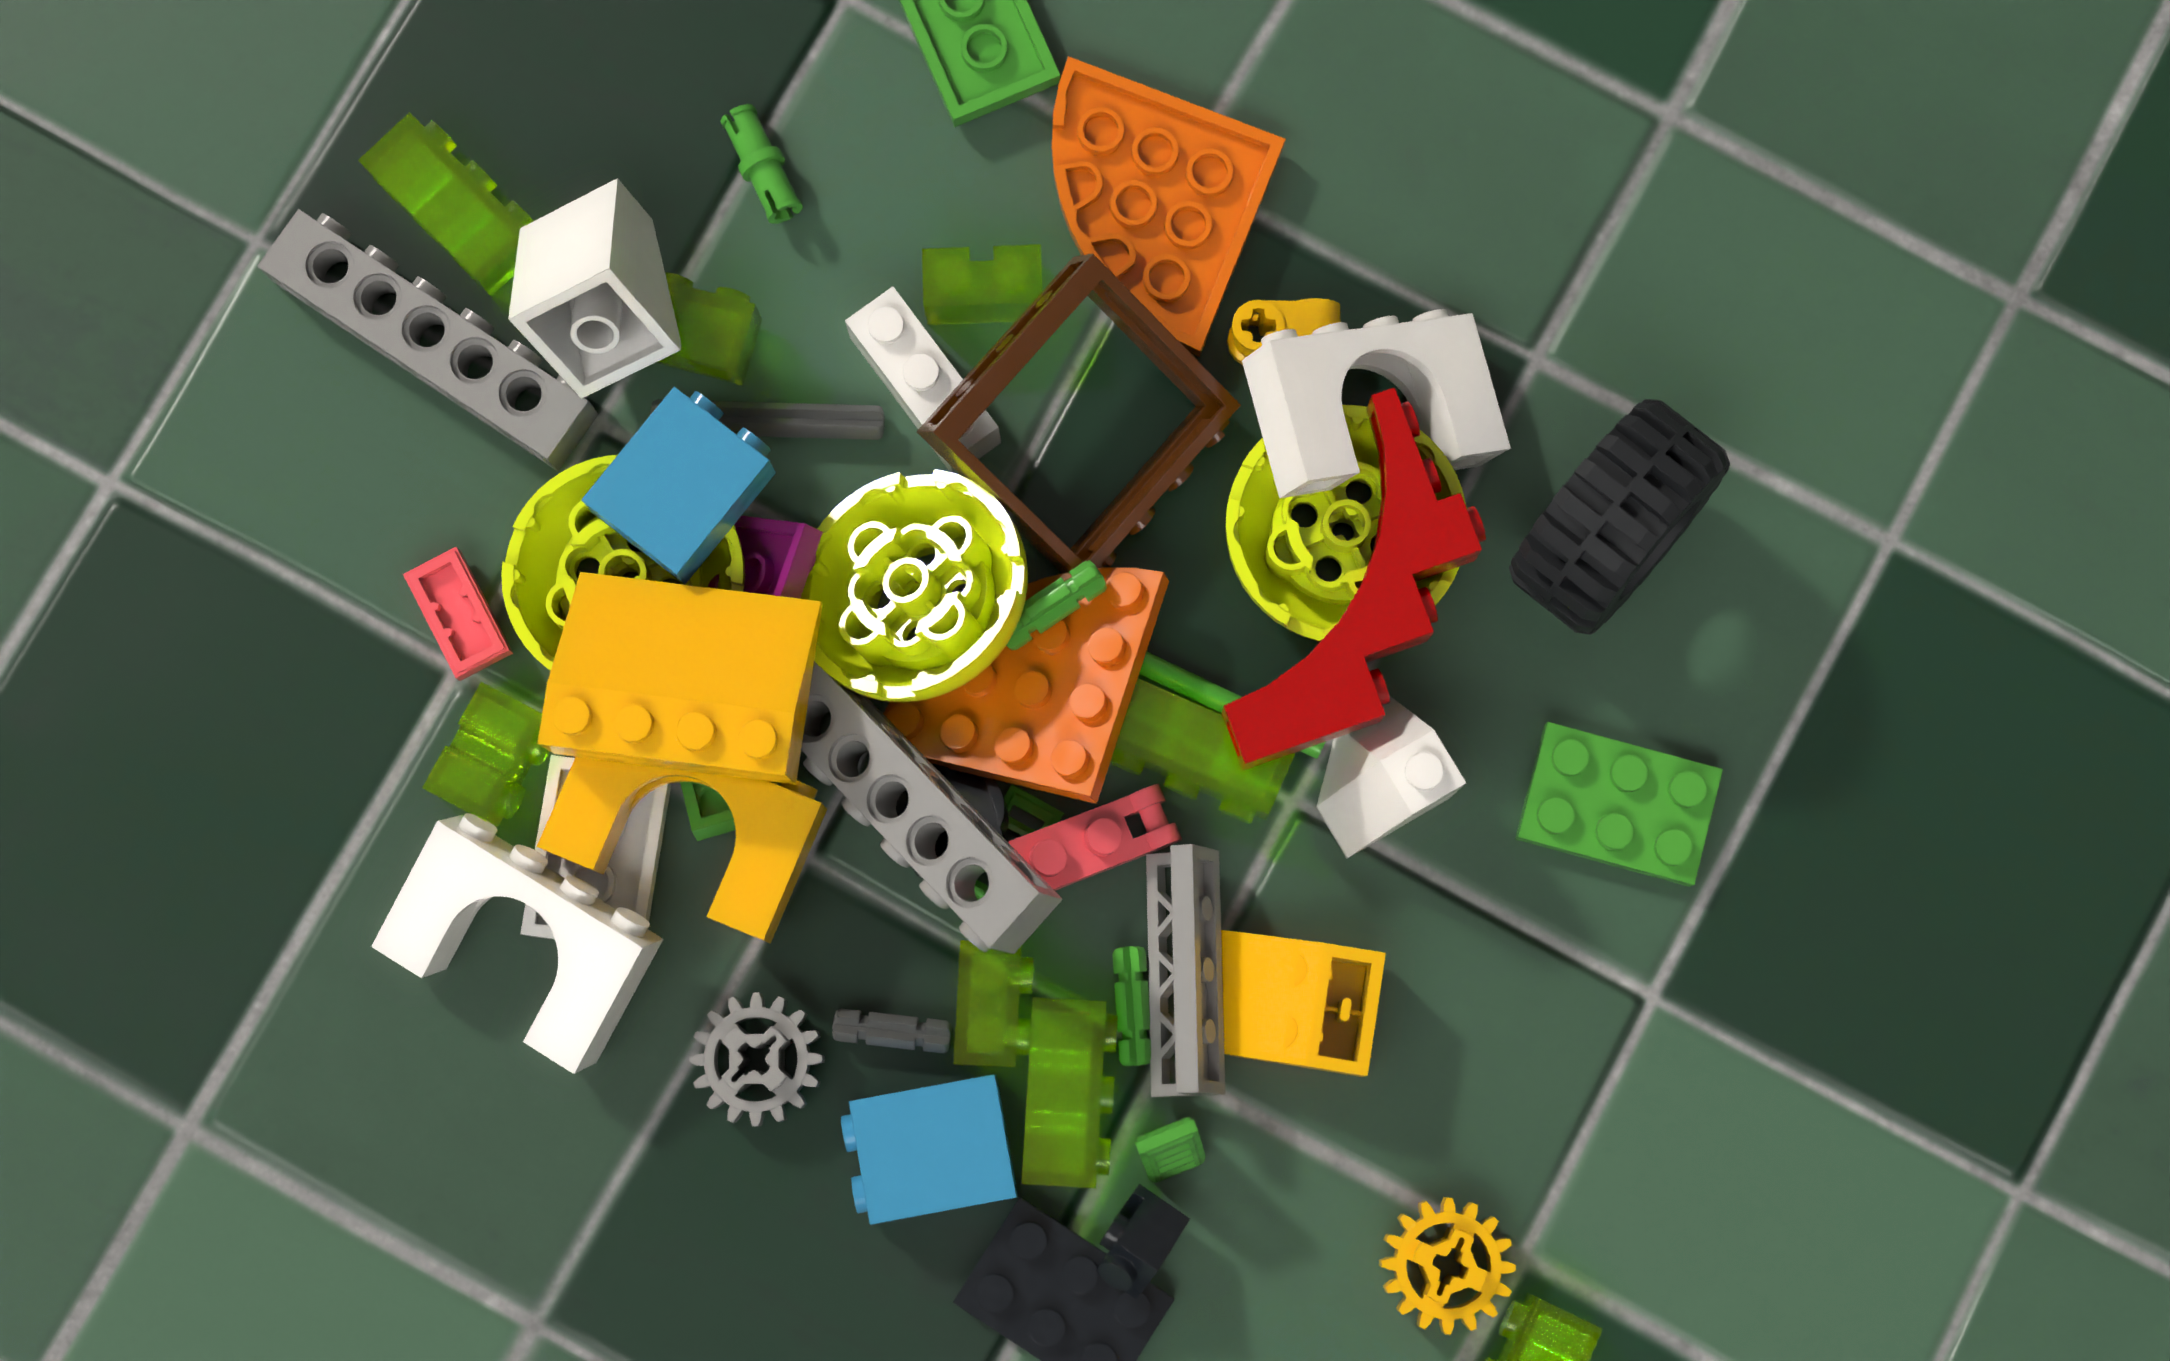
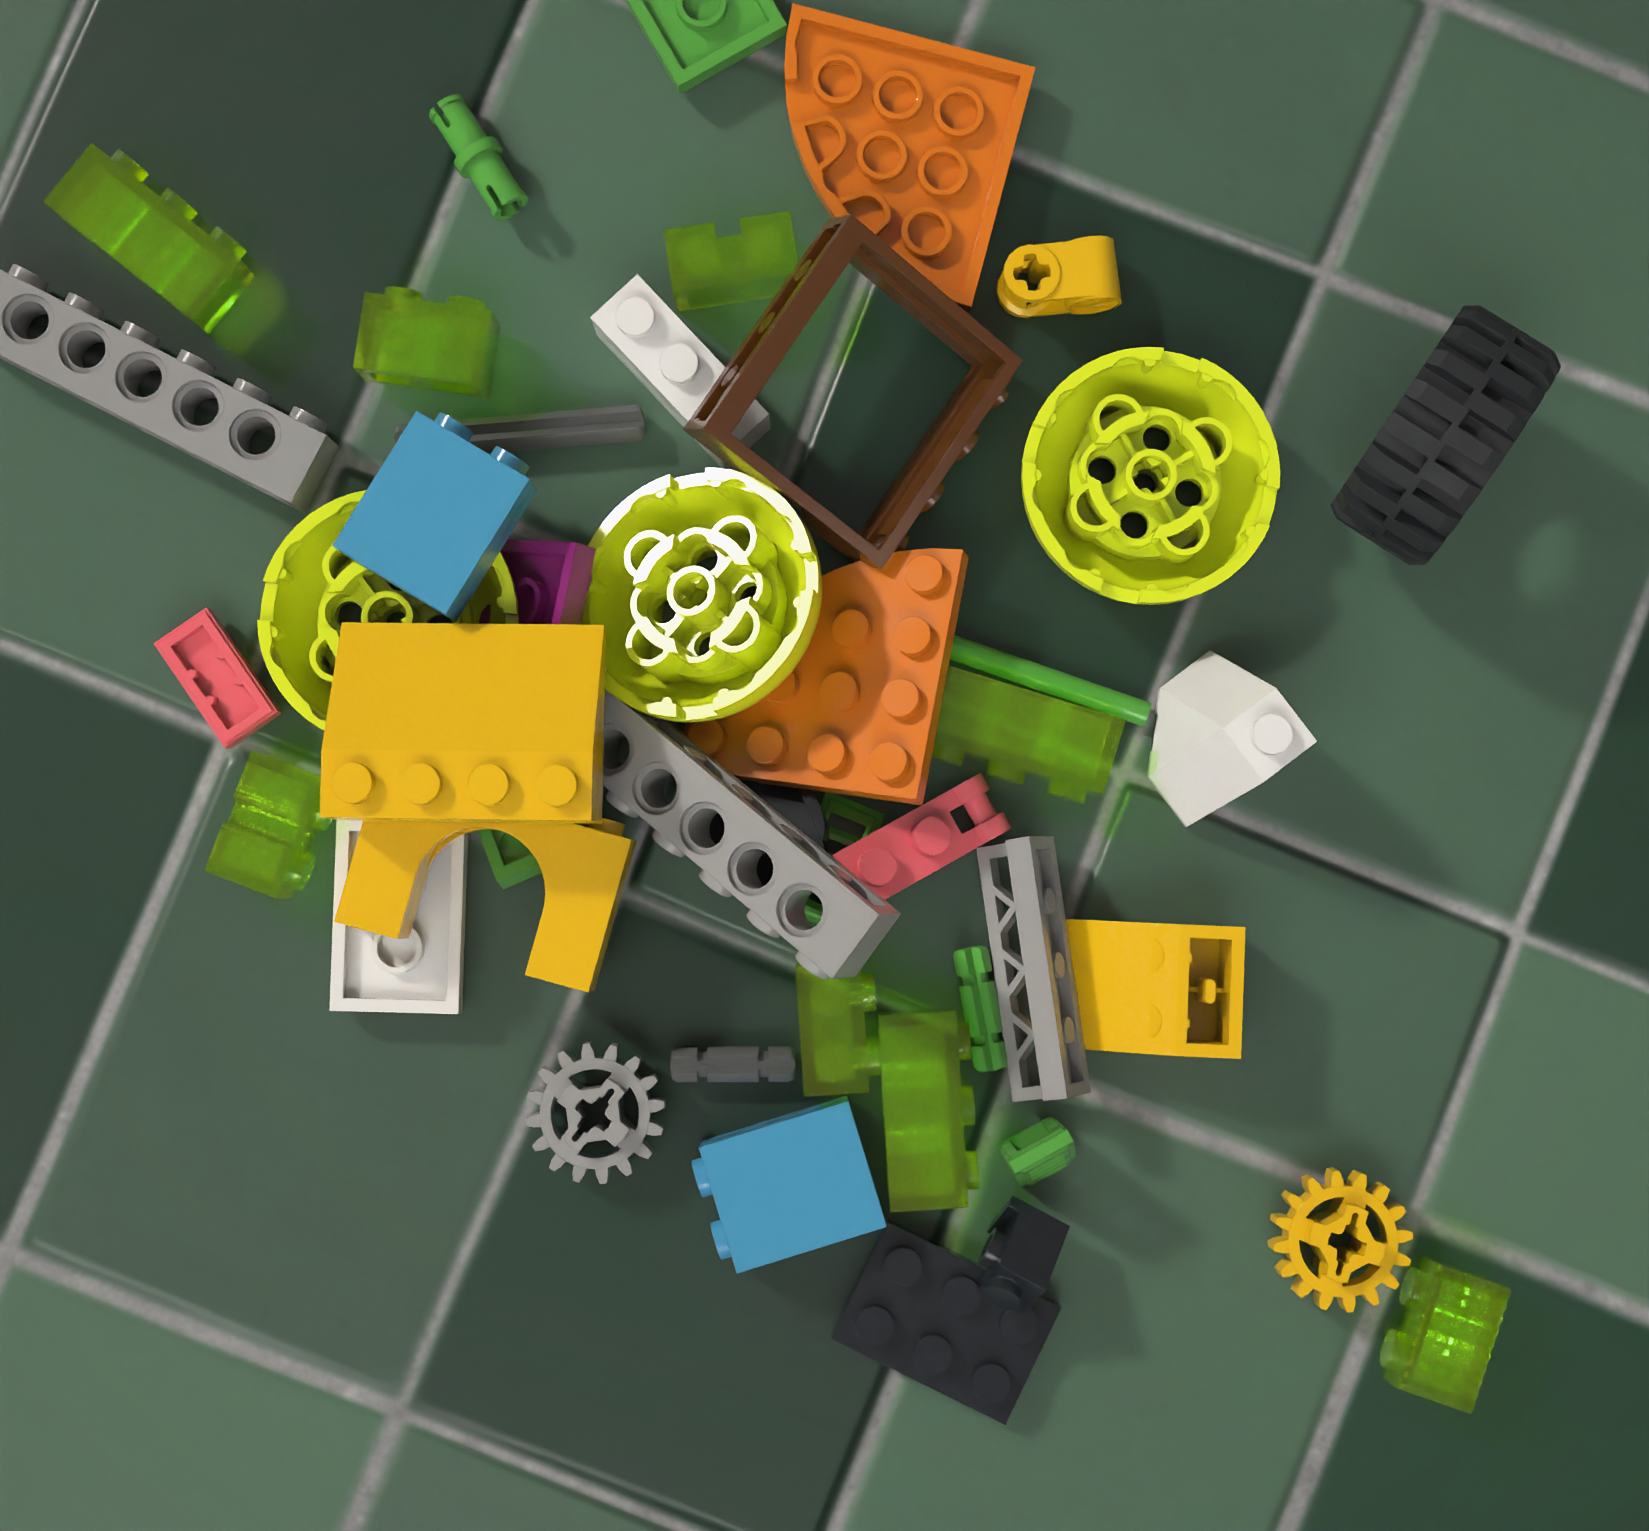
camera: 15 degrees left, 5 degrees up
white arch [371,813,663,1074] -> none
white slope [508,178,681,399] -> none
bright green axle [994,560,1107,650] -> none
red arch [1221,387,1486,771] -> none
white arch [1242,309,1511,498] -> none
bright green plate [1515,722,1723,887] -> none

